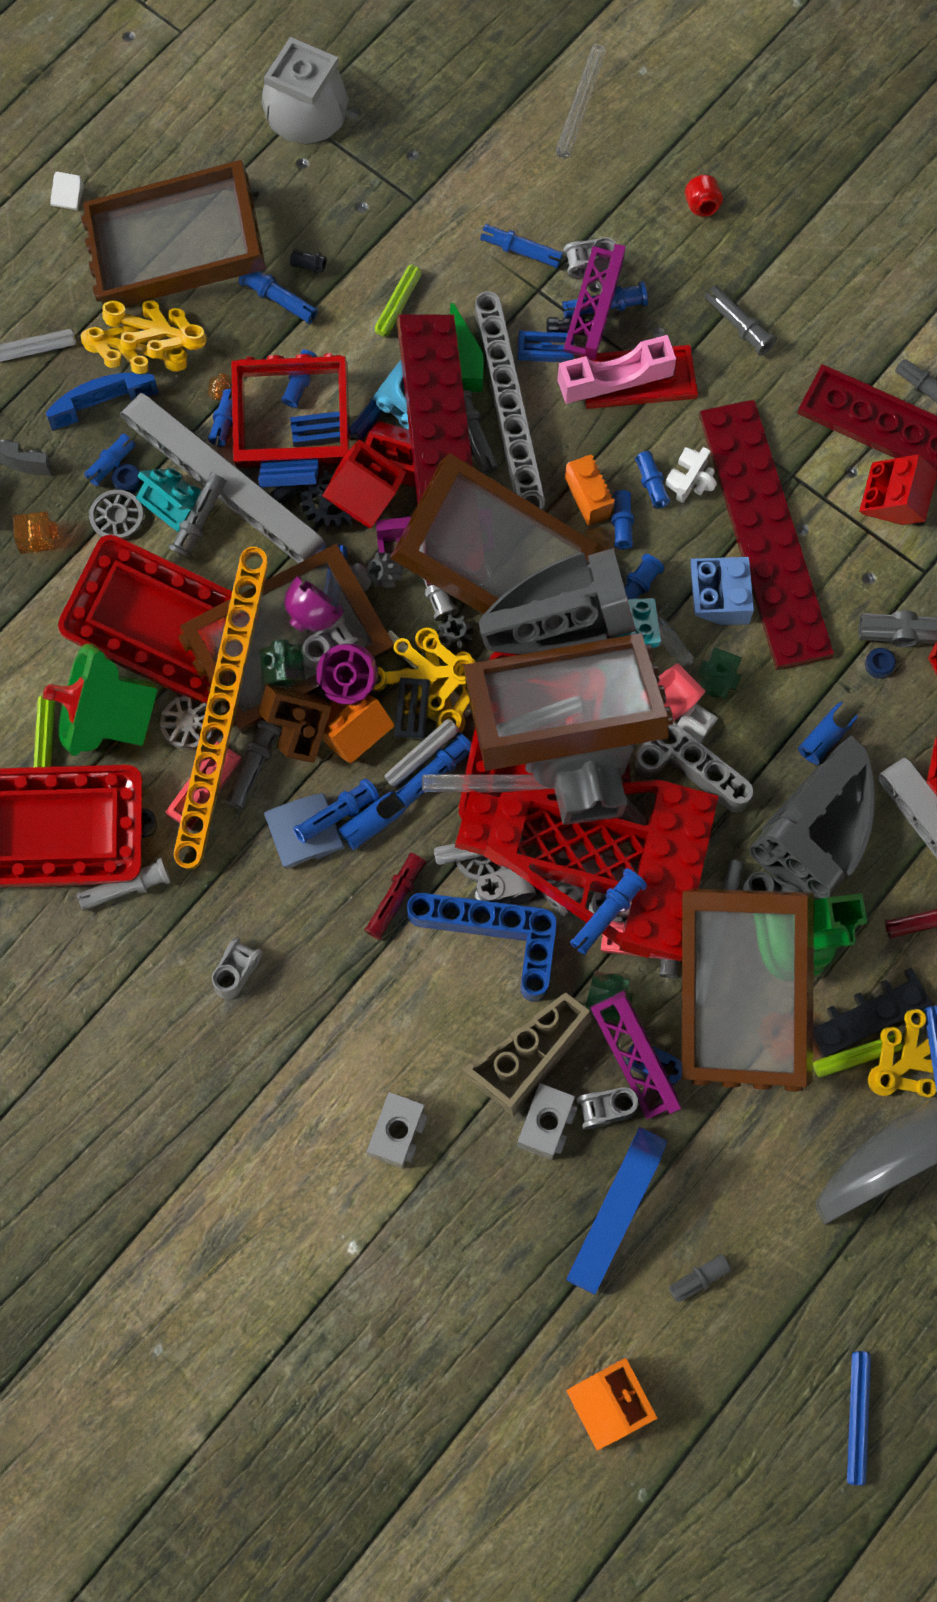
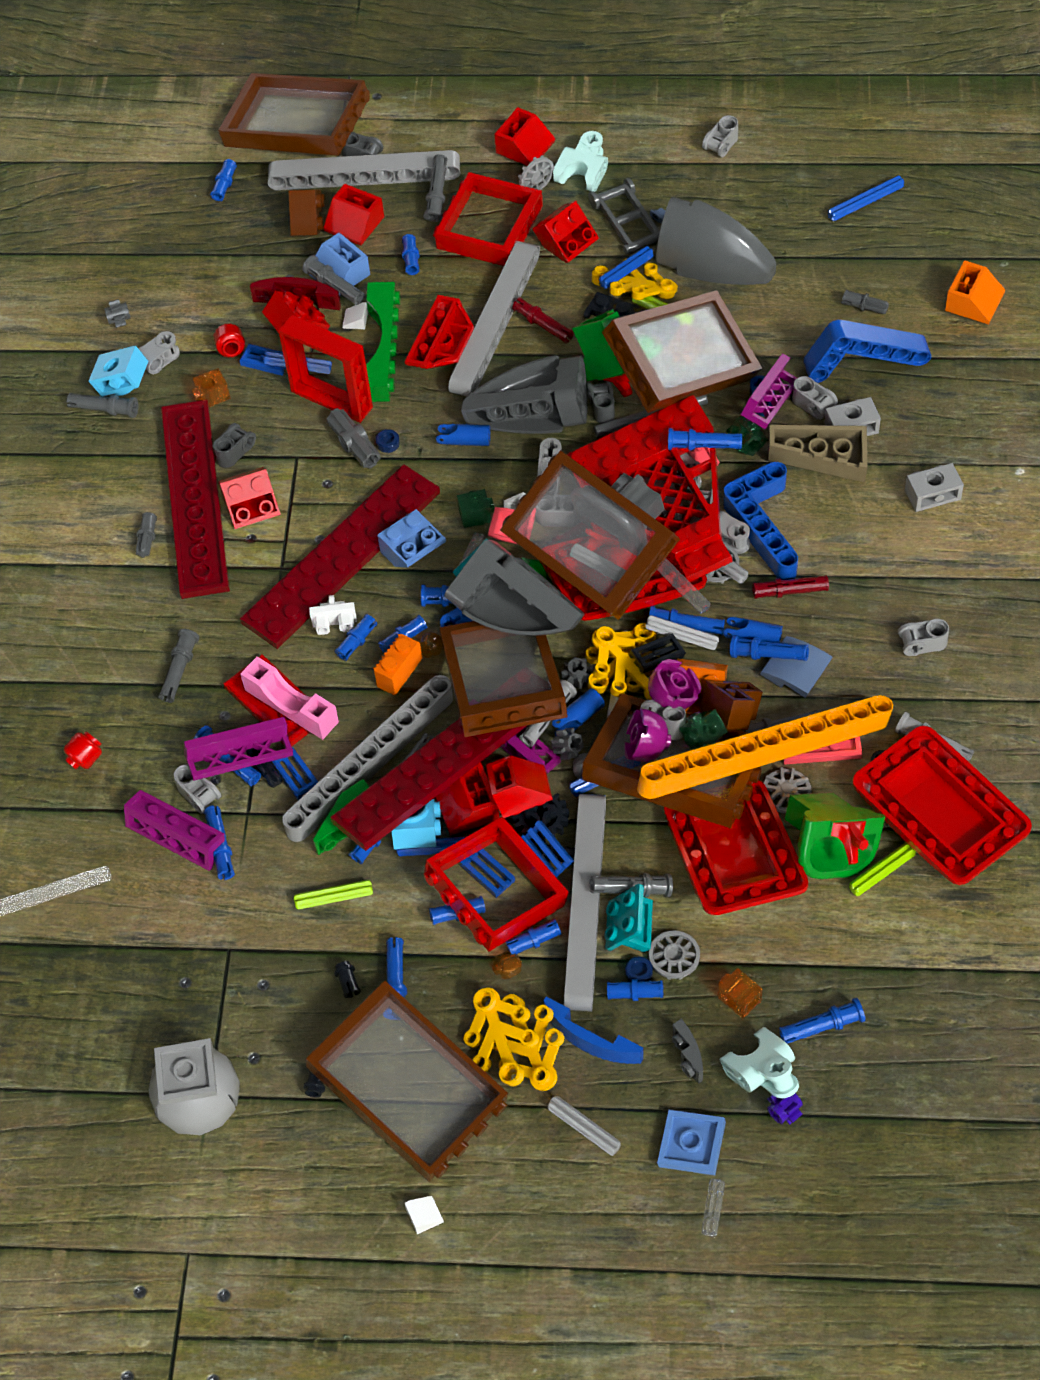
camera: 120 degrees left, 15 degrees down
none -> magenta fence [124,790,225,871]
none -> blue piece [552,688,605,736]

